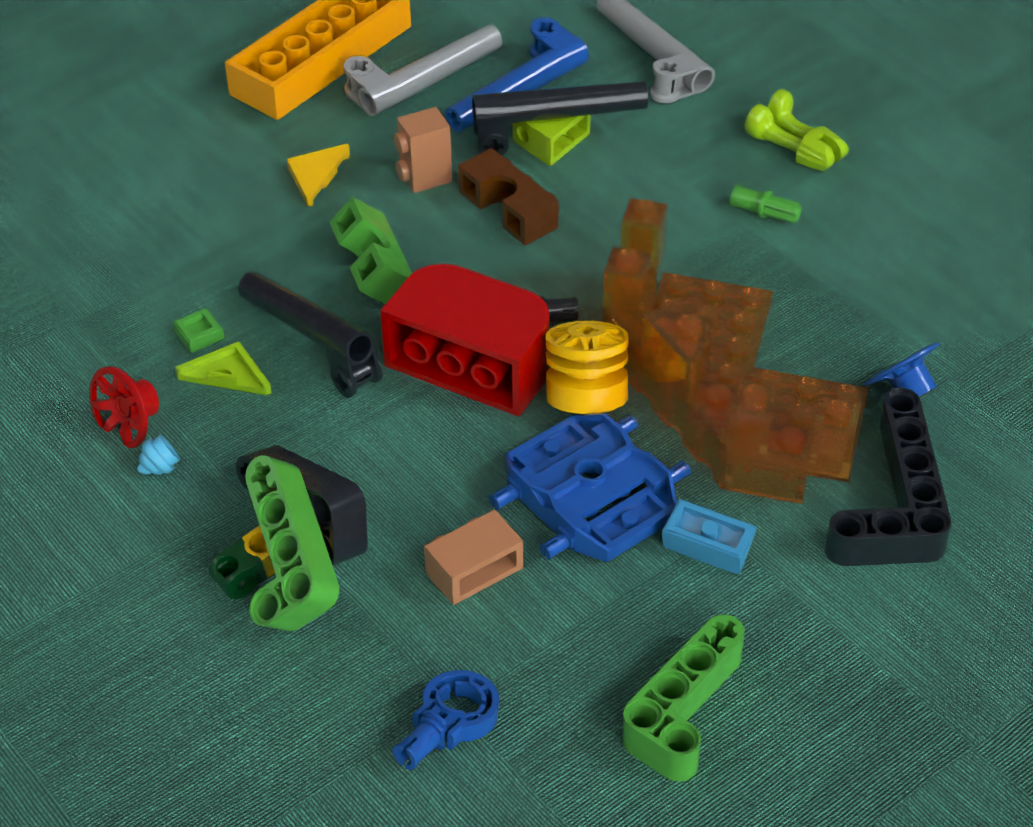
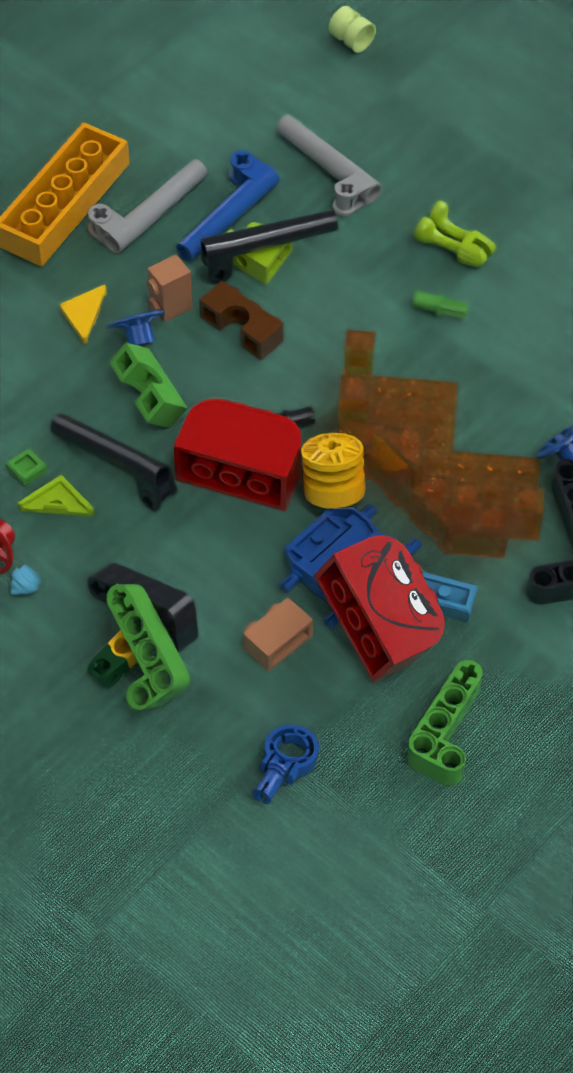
camera: 10 degrees left, 10 degrees up
none -> blue wheel [105,310,165,346]
none -> red brick [314,535,445,683]

